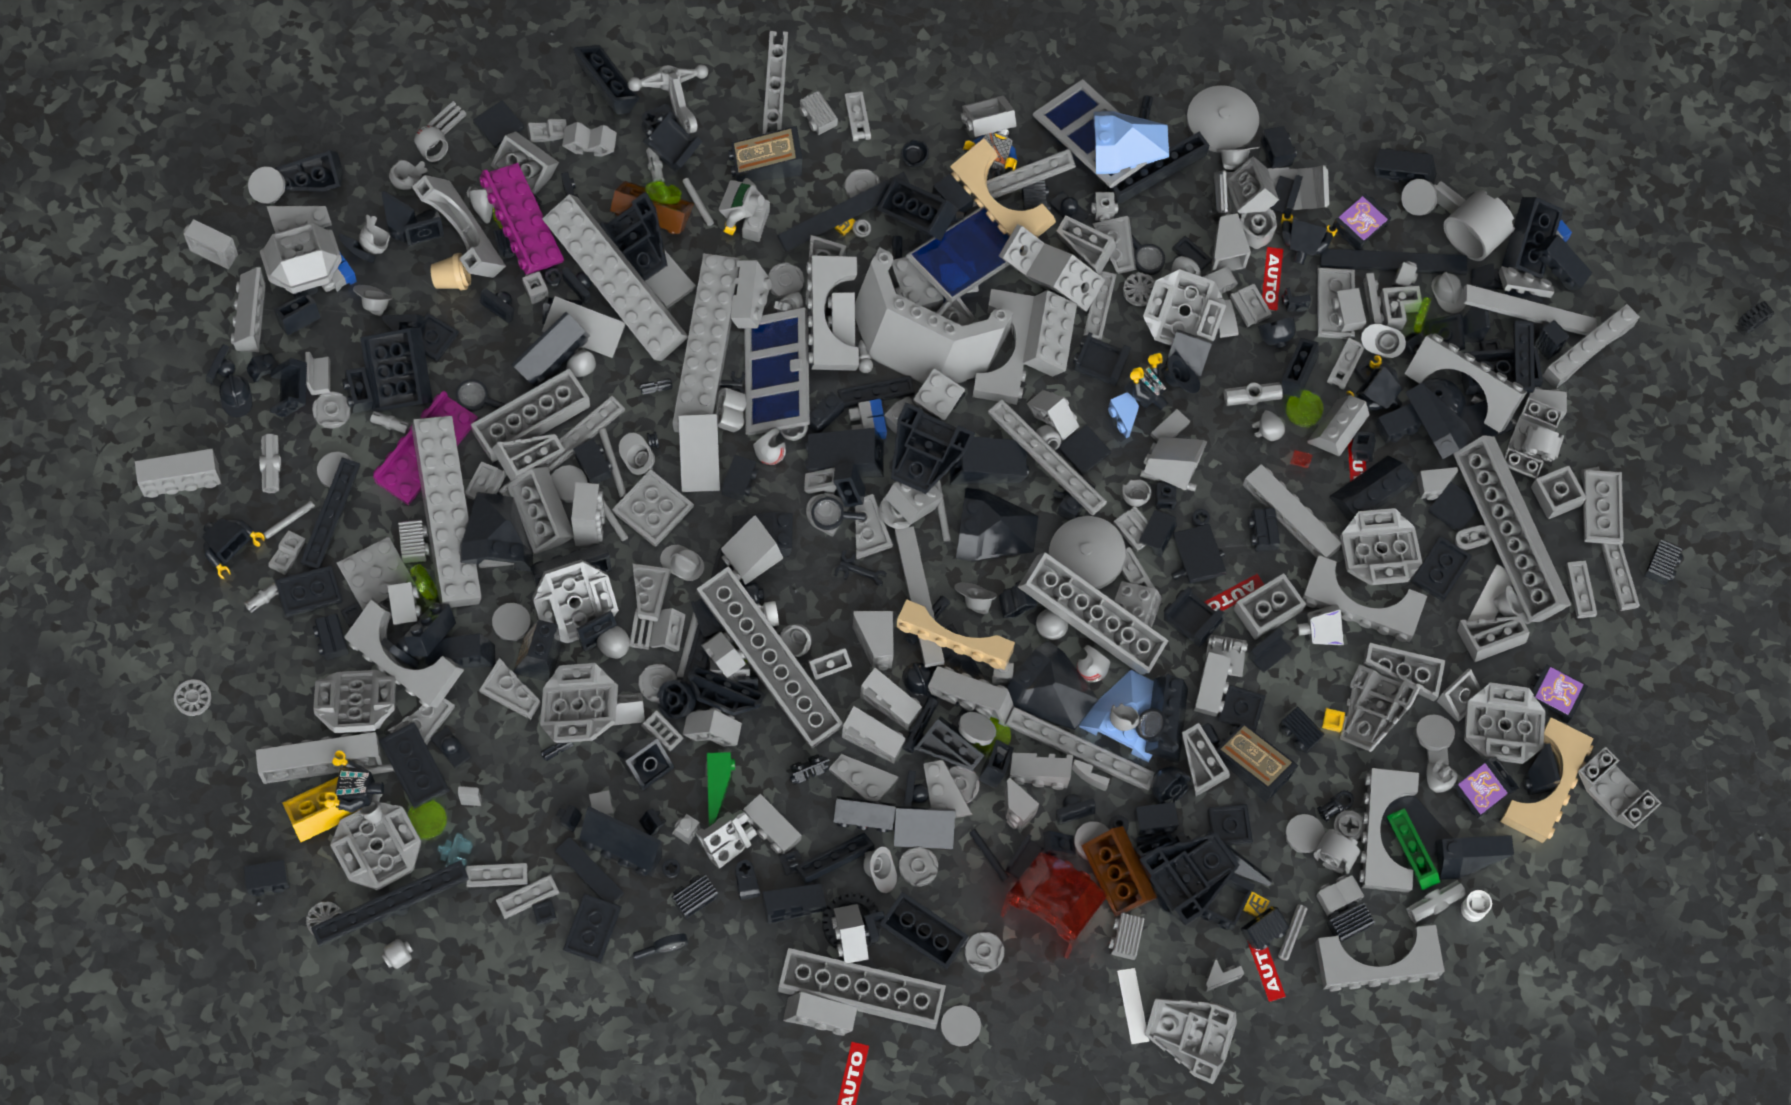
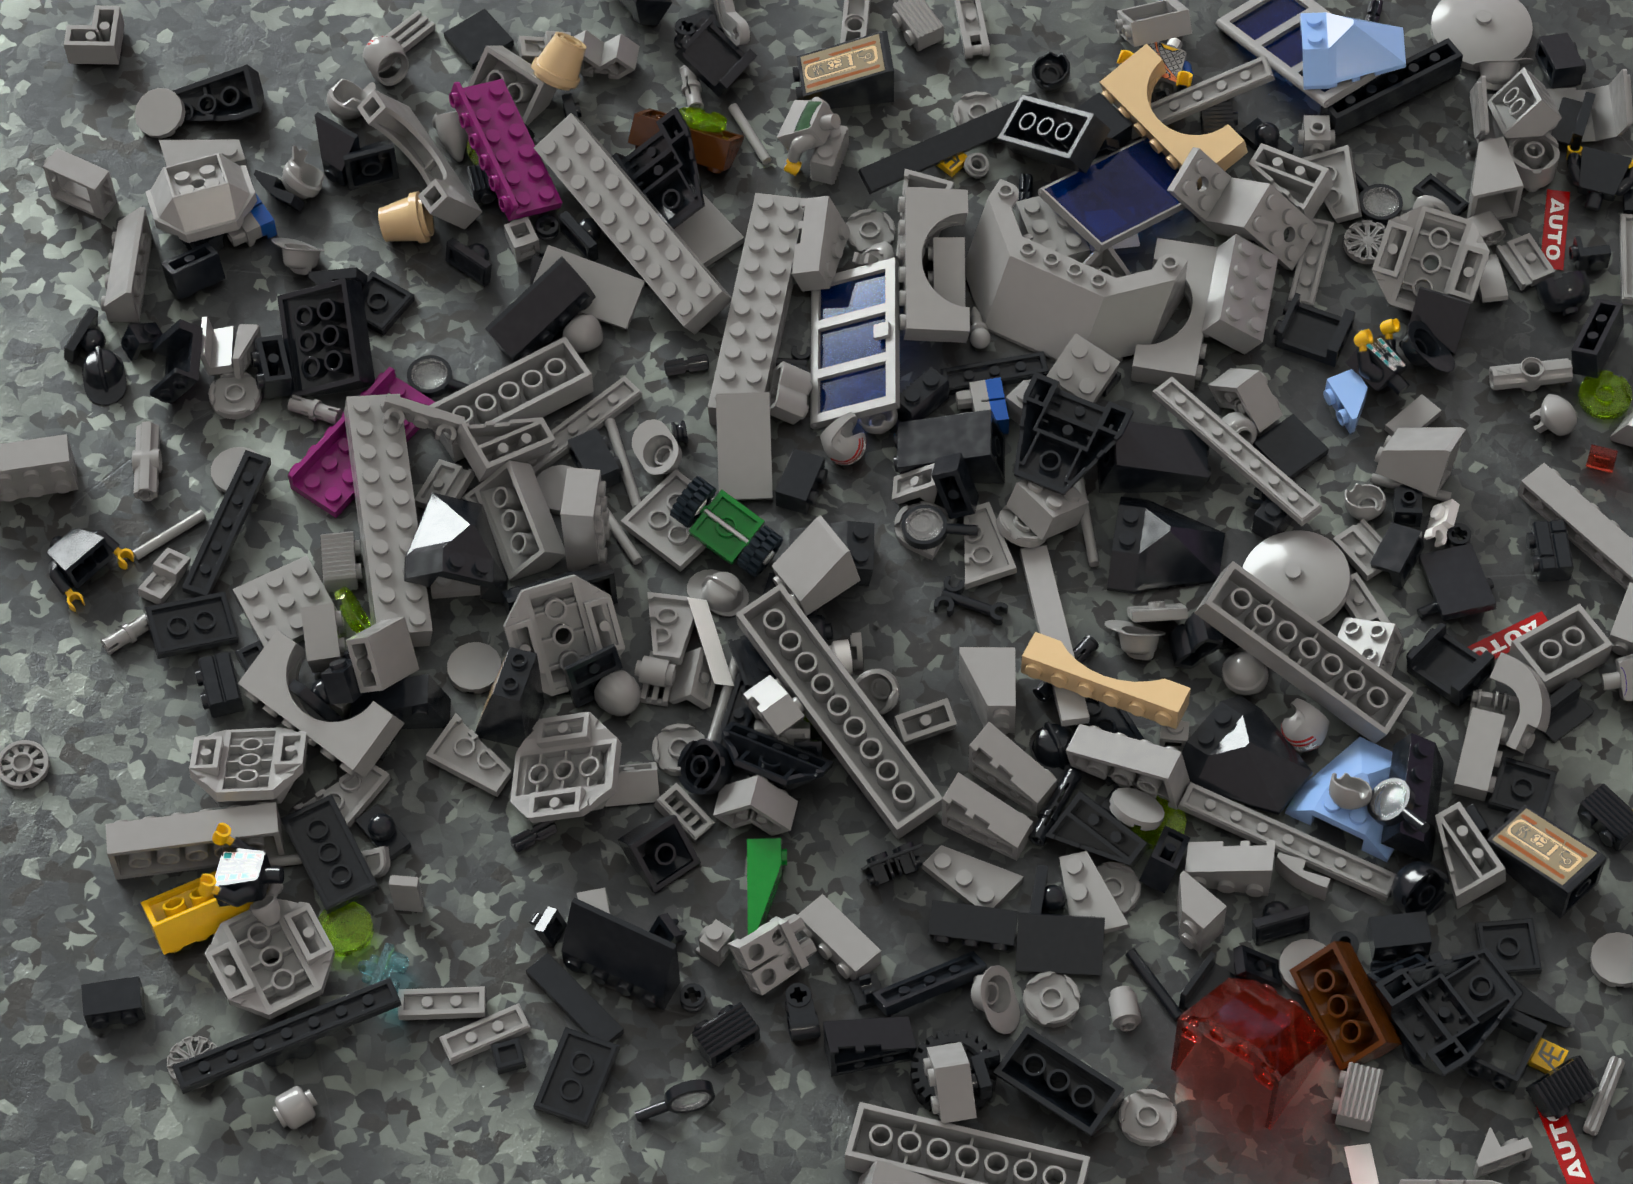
camera: 10 degrees right, 10 degrees down
none -> light grey brick [64,5,125,65]
none -> light grey slope [232,324,261,379]
none -> light grey brick [346,617,419,693]
none -> light grey tile [361,846,390,878]
none -> light grey plate [382,393,465,444]
none -> tan piece [531,32,587,91]
none -> light grey brick [635,655,677,688]
none -> plate [670,476,784,577]
none -> white sticker [687,597,734,686]
none -> light grey tile [850,632,863,670]
none -> light grey brick [1108,986,1141,1031]
none -> light grey plate [1127,601,1188,622]
none -> white plate [1424,499,1460,547]
none -> light grey arch [1490,652,1551,754]

